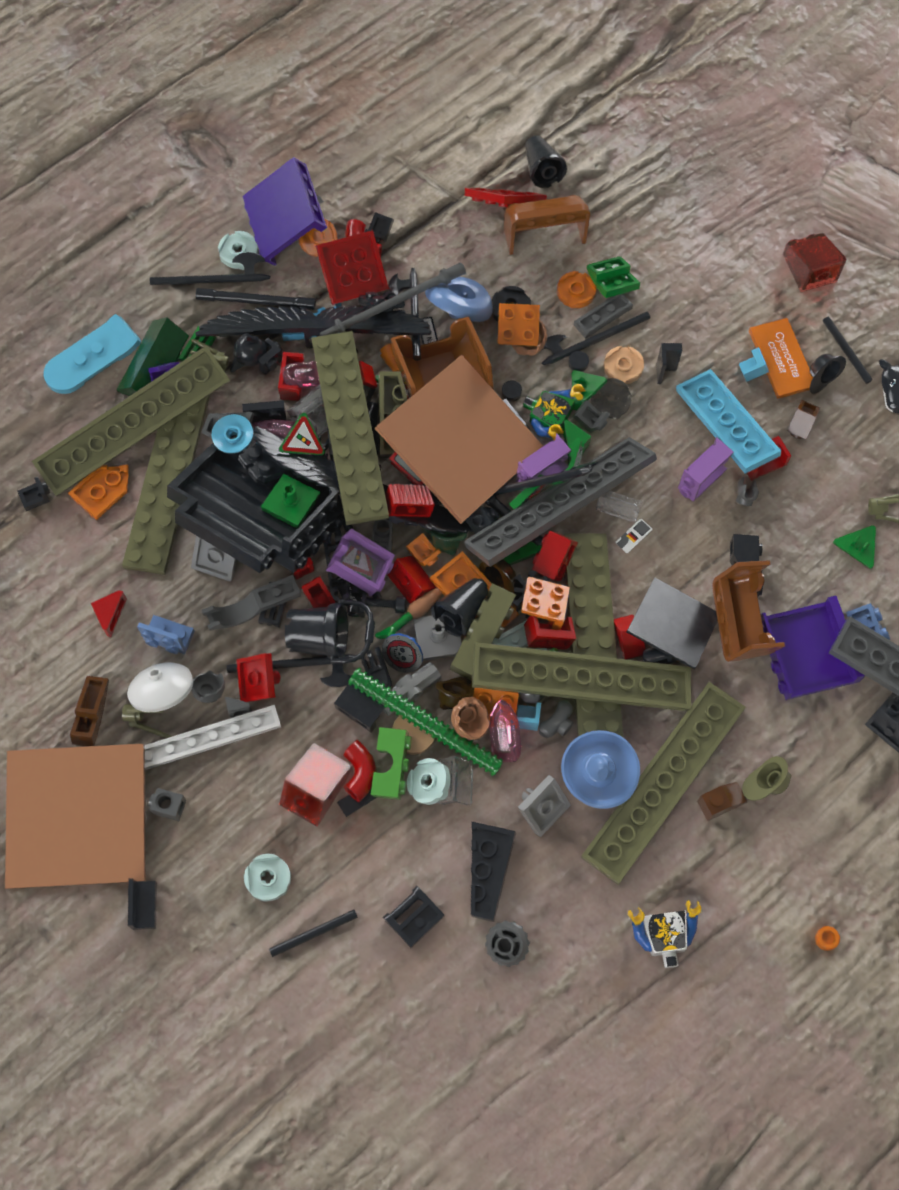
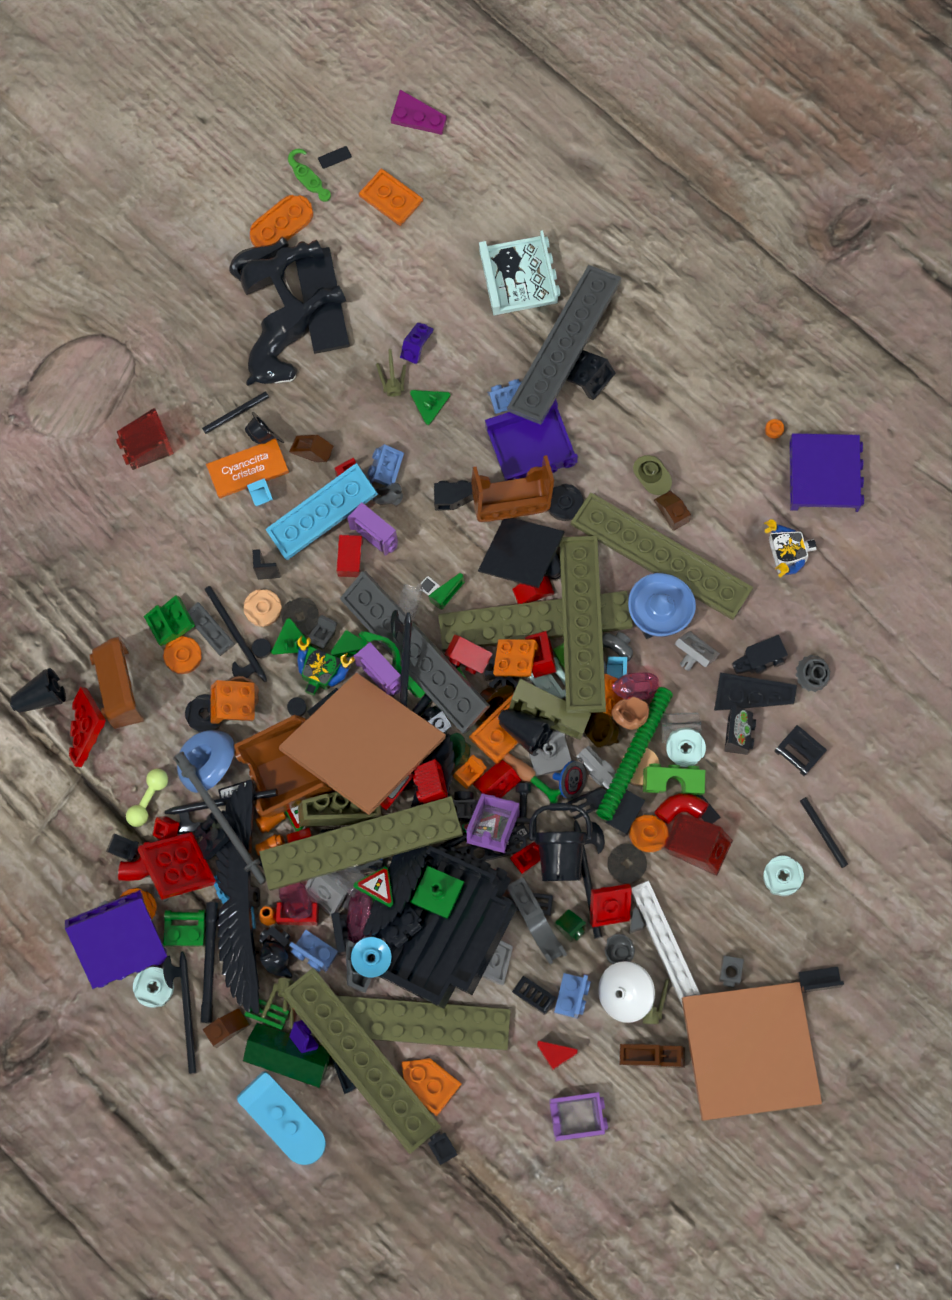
camera: 90 degrees left, 5 degrees up
none -> yellowish green piece [126,769,168,827]
none -> red slope [152,816,179,840]
none -> green plate [164,910,206,947]
none -> reddish brown slope [202,1008,250,1048]
none -> orange cone [255,834,285,856]
none -> orange cone [259,906,277,926]
none -> medium blue bracket [289,930,338,972]
none -> red panel [336,535,363,577]
none -> medium blue bracket [367,444,404,486]
none -> green slope [428,573,465,610]
none -> black tile [454,791,474,800]
none -> black slope [512,976,556,1015]
none -> black tile [548,484,584,521]
none -> window [549,1092,608,1142]
none -> dark green slope [554,909,586,942]
none -> clear smoke plate [607,844,647,884]
none -> orange tile [629,815,669,852]
none -> black slope [724,705,756,755]
none -> black hinge [732,635,788,674]
none -> dark purple panel [790,433,864,512]

